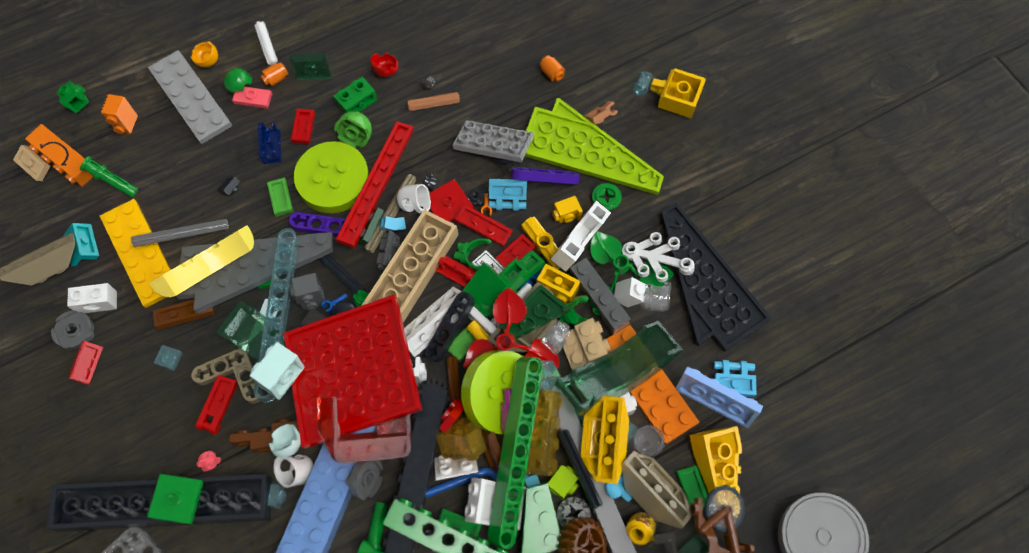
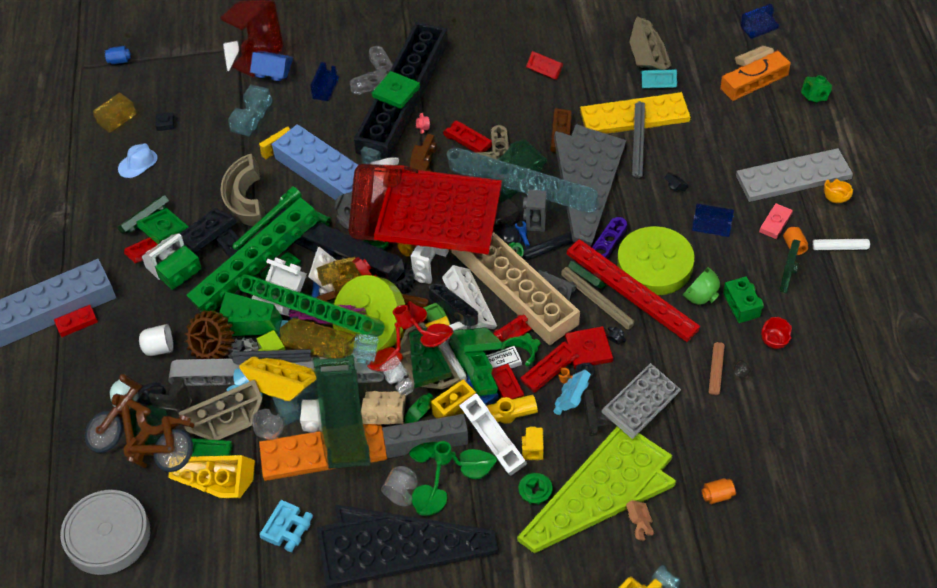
camera: 115 degrees right, 15 degrees down
dark grey plate [51,311,95,351] -> none
white brick [67,283,117,313] -> none
green pin [80,156,139,198] -> none
orange brick [101,94,138,134] -> none
light yellow brick [149,226,254,297] -> none
clear light blue plate [154,345,183,371] -> none
green hair [223,68,252,93] -> none
light aqua brick [250,342,305,400] -> none
bright green tile [267,178,294,217] -> none
light aqua hair [269,424,301,458] -> none
red plate [291,109,316,144] -> none
medium azure piece [380,216,406,231] -> none
white helmet [397,184,431,213] -> none
dark purple beam [511,167,580,184] -> none
white brick [614,277,646,307] -> none
white plant [622,232,695,282] -> none
yellow head [626,512,656,545] -> none
light blue plate [676,367,763,428] -> none

